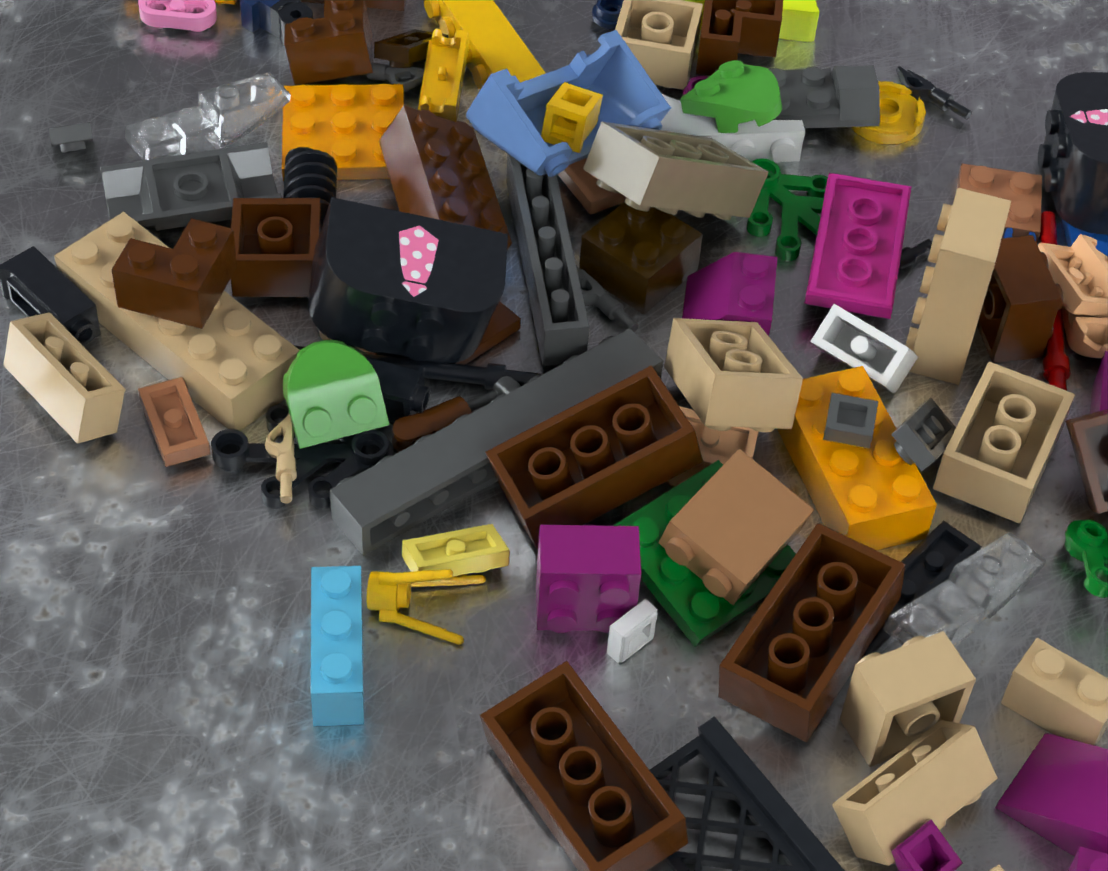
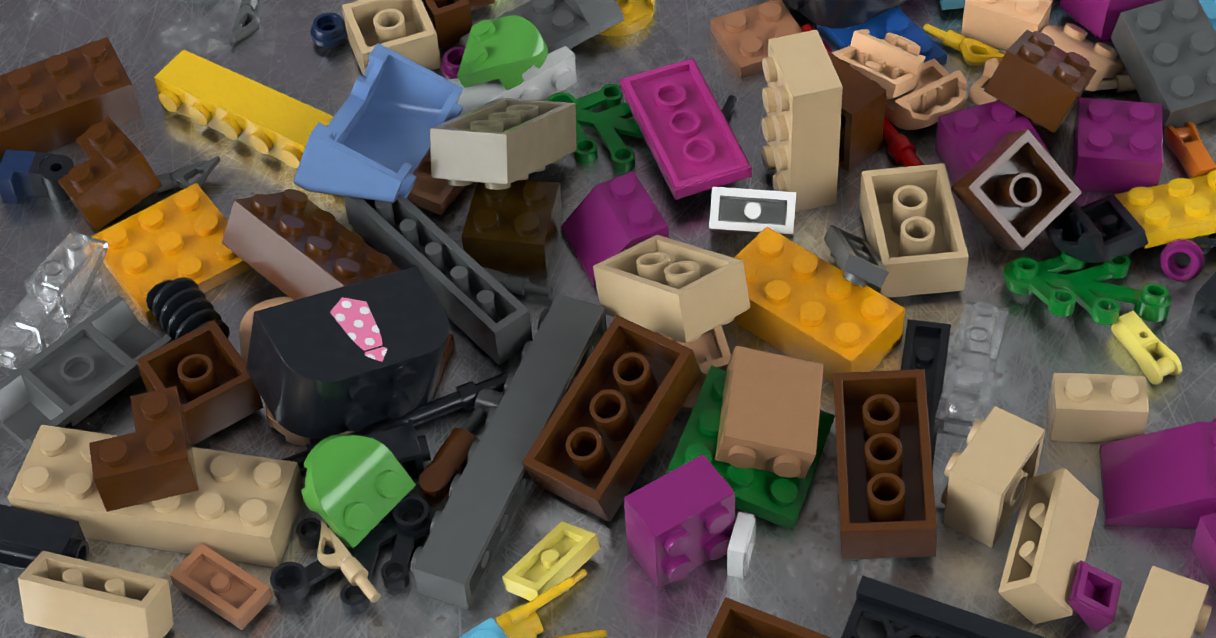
camera: 25 degrees left, 0 degrees up
dark brown plate [374,29,448,68] -> none
yellow hinge [418,28,469,122] -> none
yellow brick [541,82,603,153] -> none
dark grey plate [823,393,878,449] -> none

